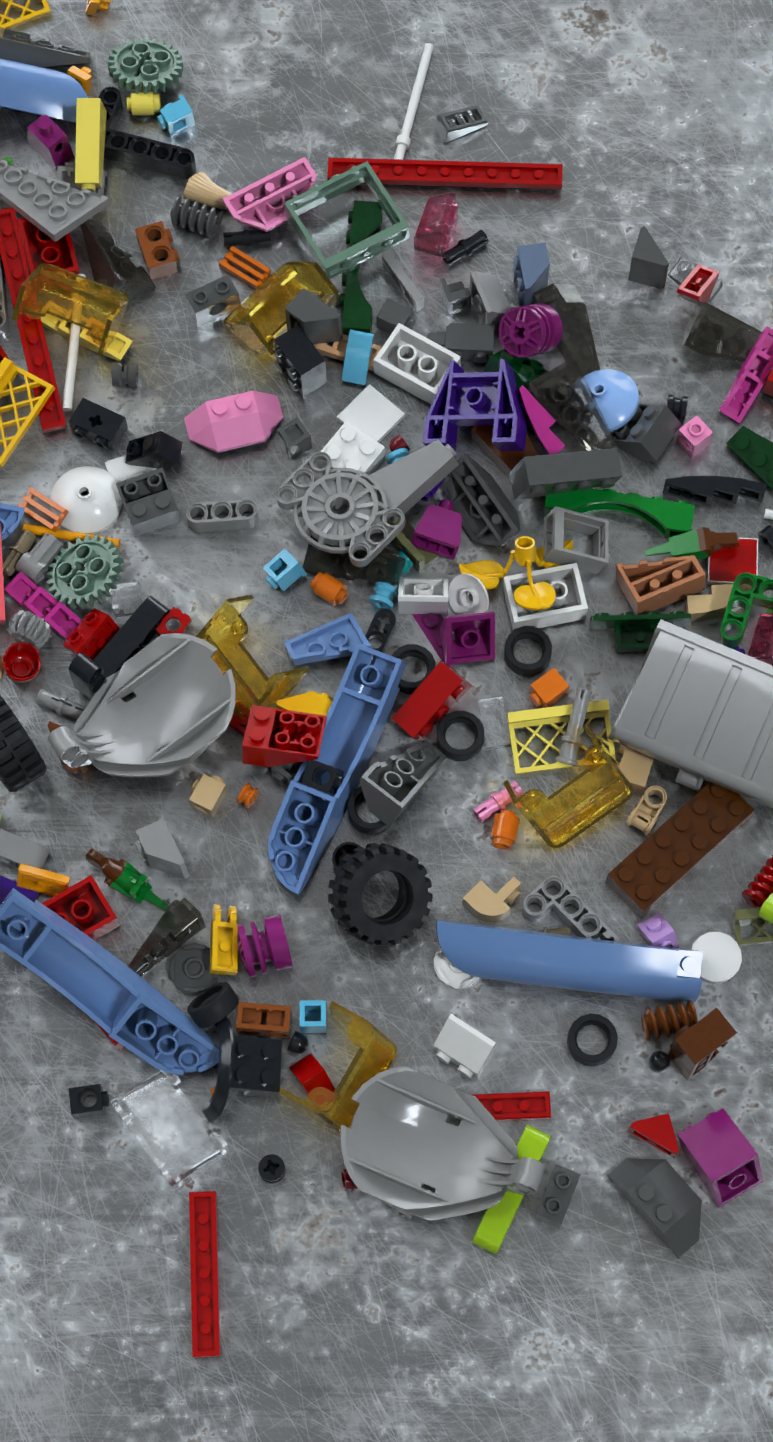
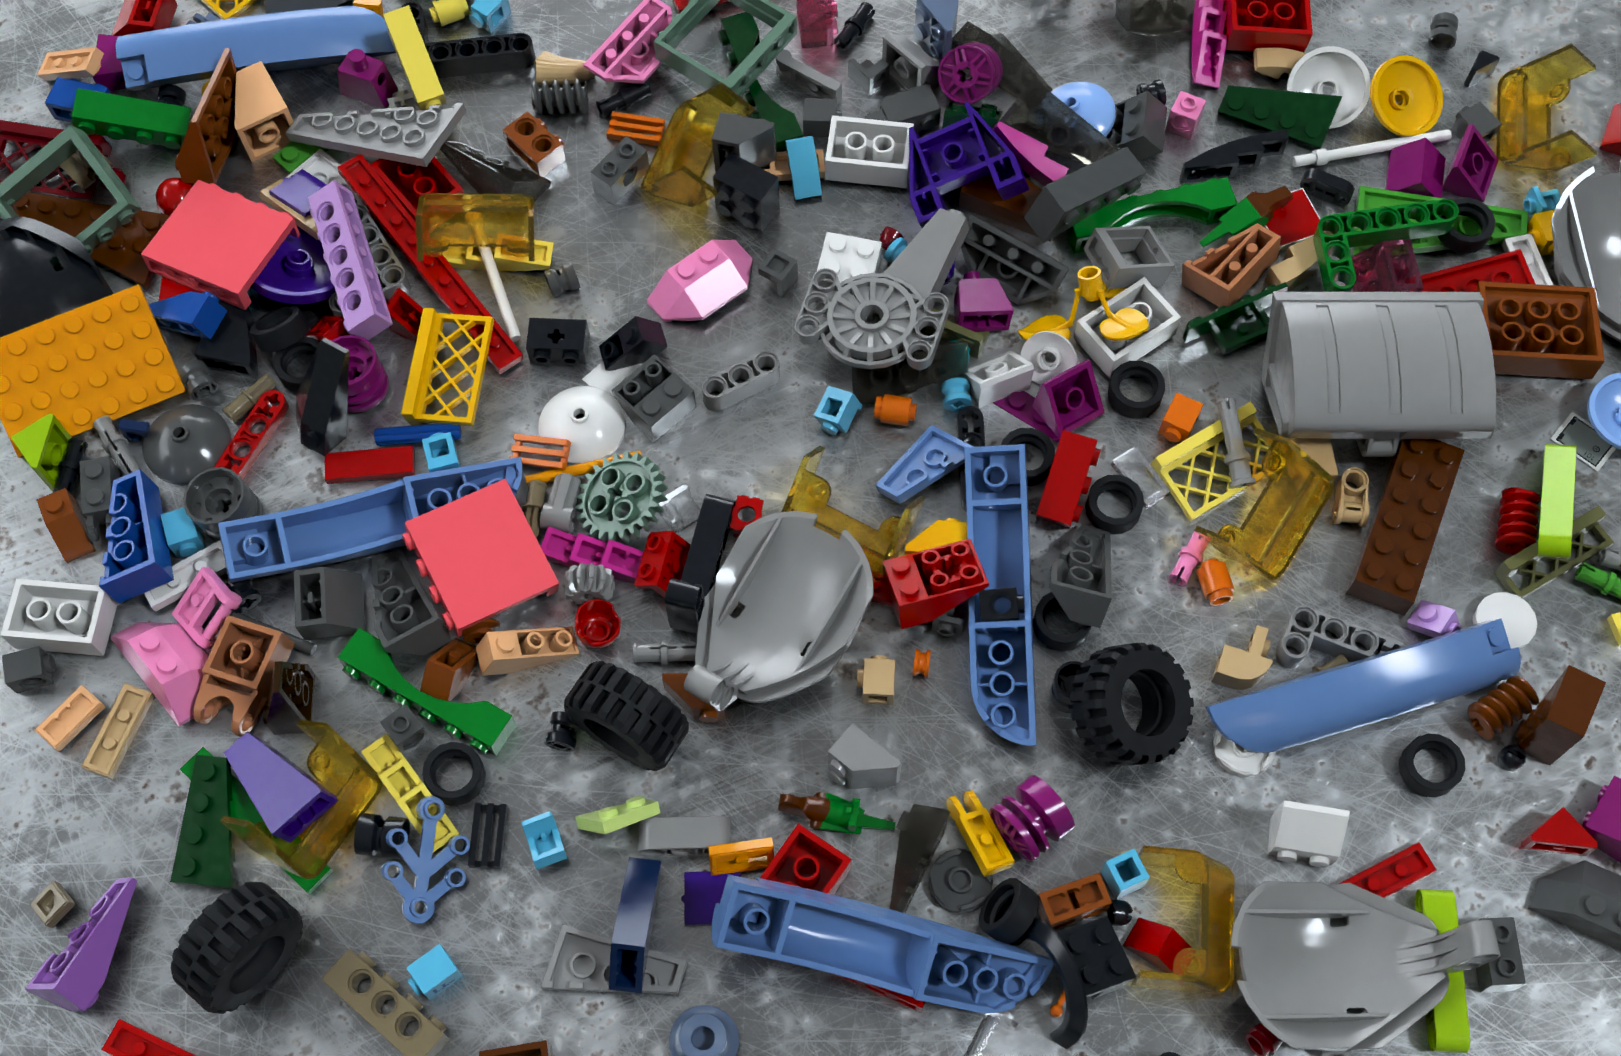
camera: 25 degrees left, 5 degrees down
white tile [337,384,405,443] -> none

